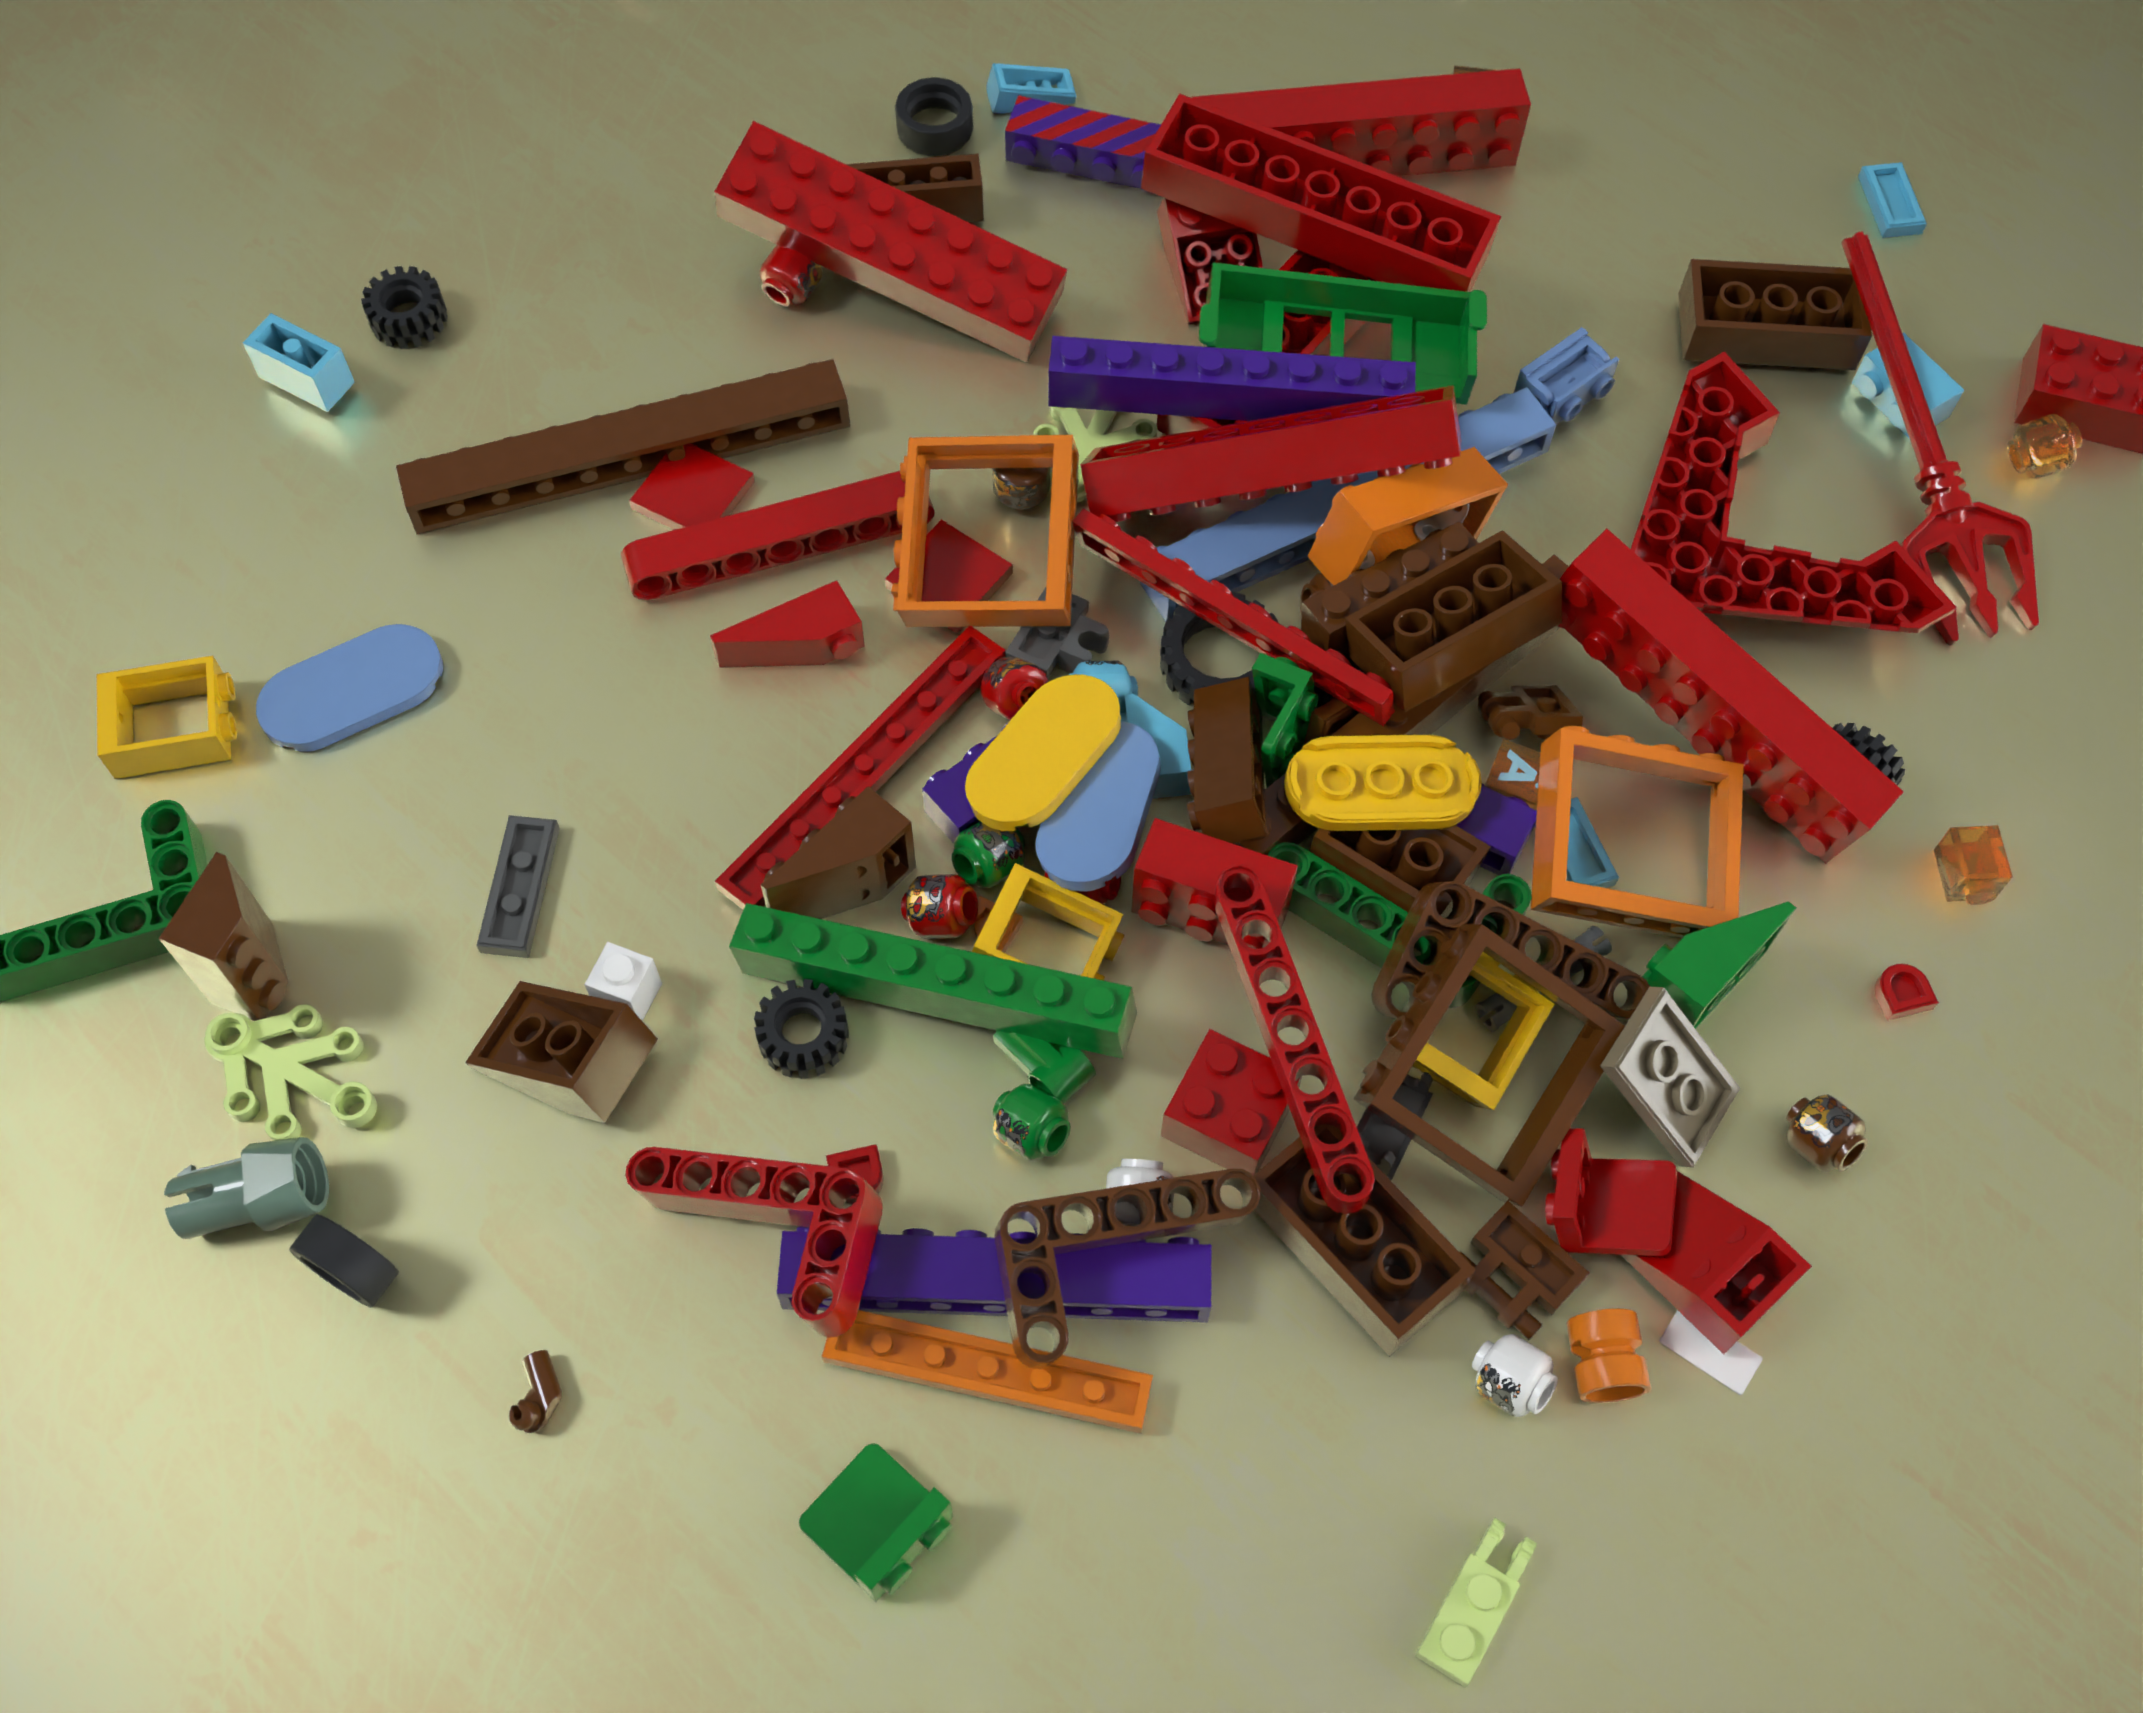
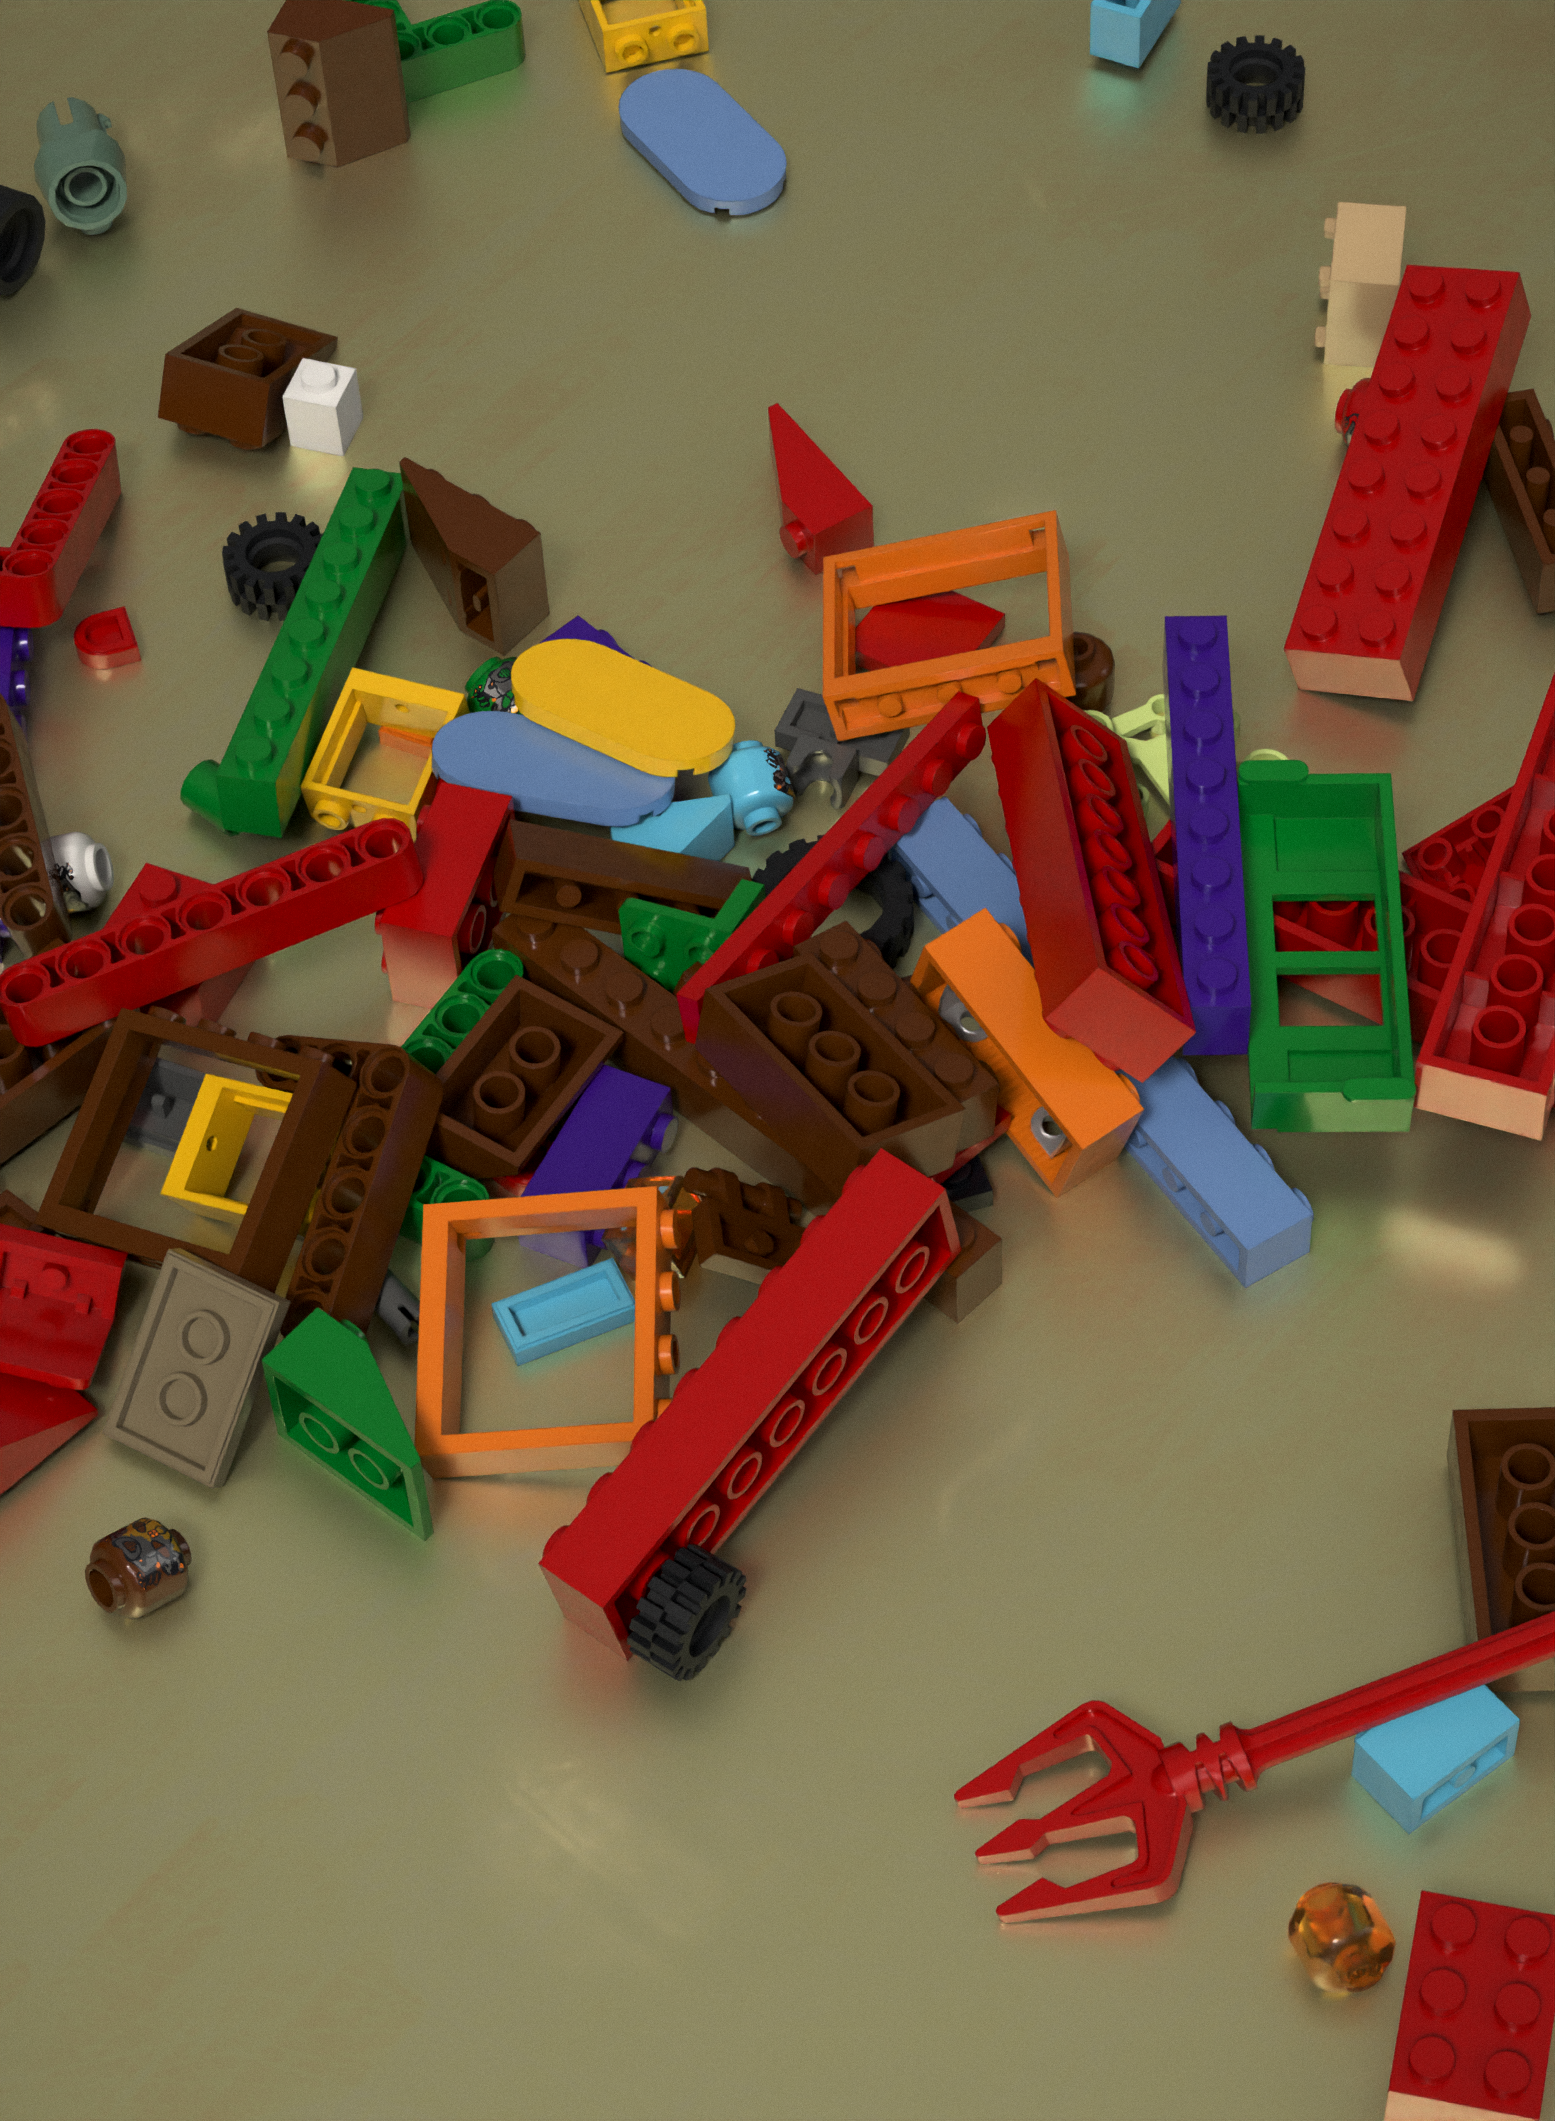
camera: 90 degrees right, 10 degrees down
yellowish green plant [204,1004,377,1141] -> none
reddish brown brick [396,359,851,534] -> none
dark grey tile [477,815,560,958] -> none
red beam [621,471,935,600] -> none
red tile [629,443,755,530] -> none
red plate [715,625,1006,910] -> none
red head [901,874,978,939] -> none
red head [981,656,1049,720] -> none
green head [993,1084,1071,1160] -> none
yellow tile [1284,735,1482,831] -> none
medium blue hinge [1514,327,1619,425] -> none
red wedge [1631,351,1957,634] -> none
red tile [1875,964,1939,1021] -> none
clear orange brick [1933,825,2013,905] -> none
none -> tan container [1314,202,1407,367]

